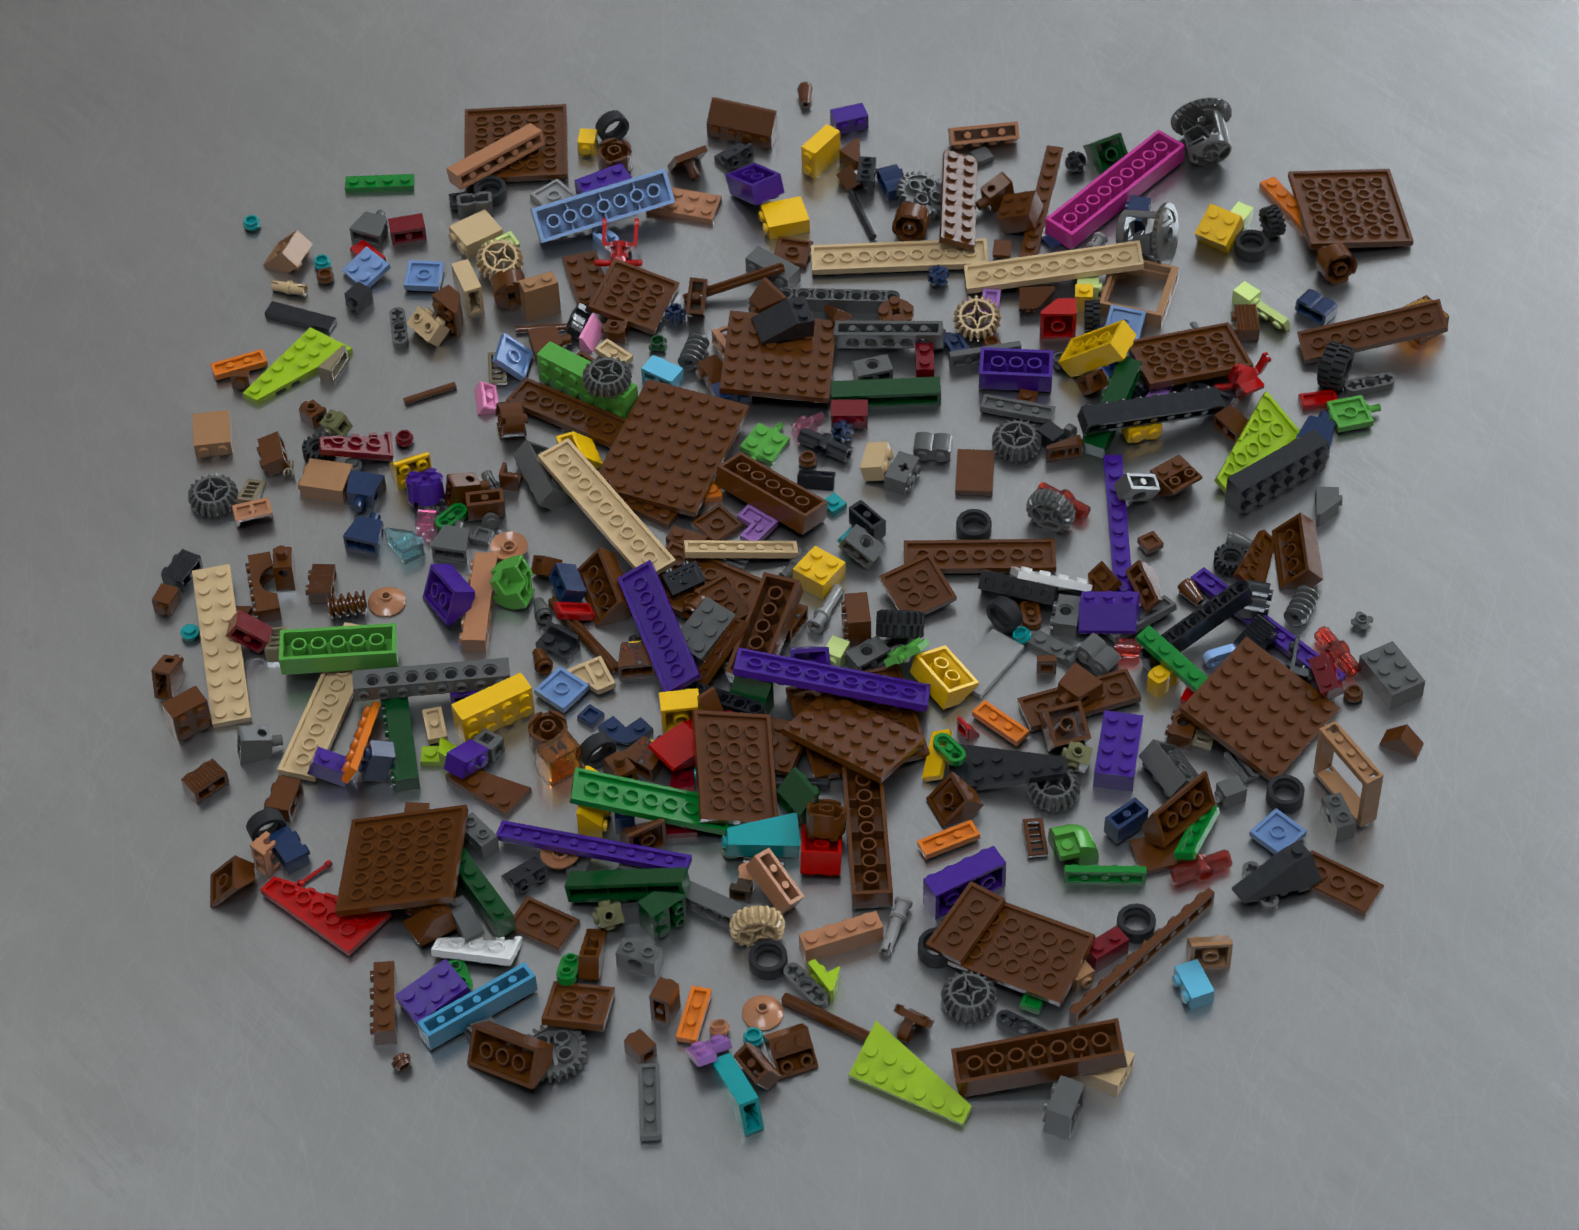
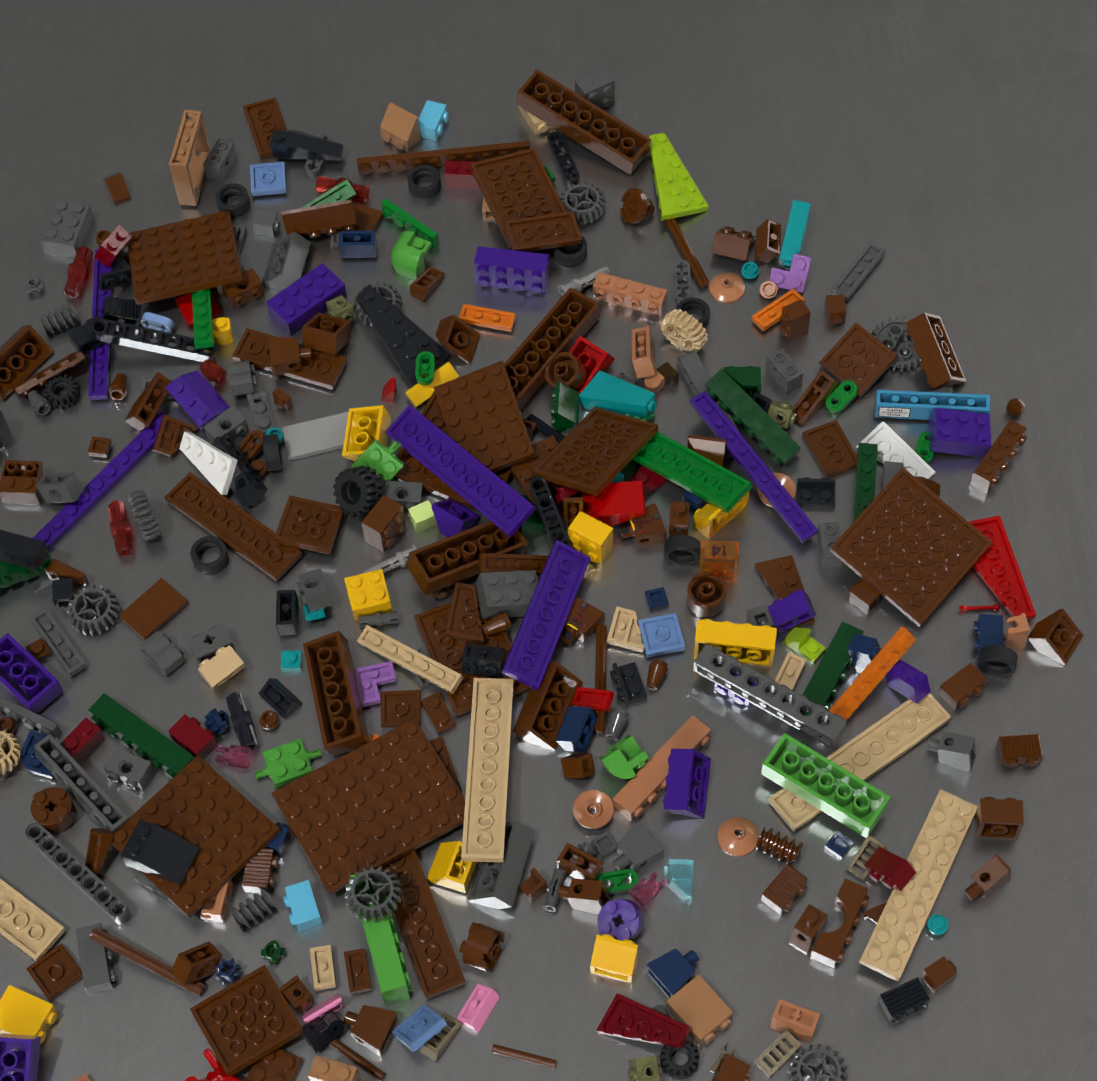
camera: 140 degrees left, 10 degrees up
dark blue torso [343,512,385,556] -> none
dark red plate [395,430,414,447] -> none
dark blue plate [598,716,654,746] -> none
reddish brown slope [748,277,787,313] -> none
lime slope [808,959,841,1003] -> none
orange plate [972,700,1030,747] -> none

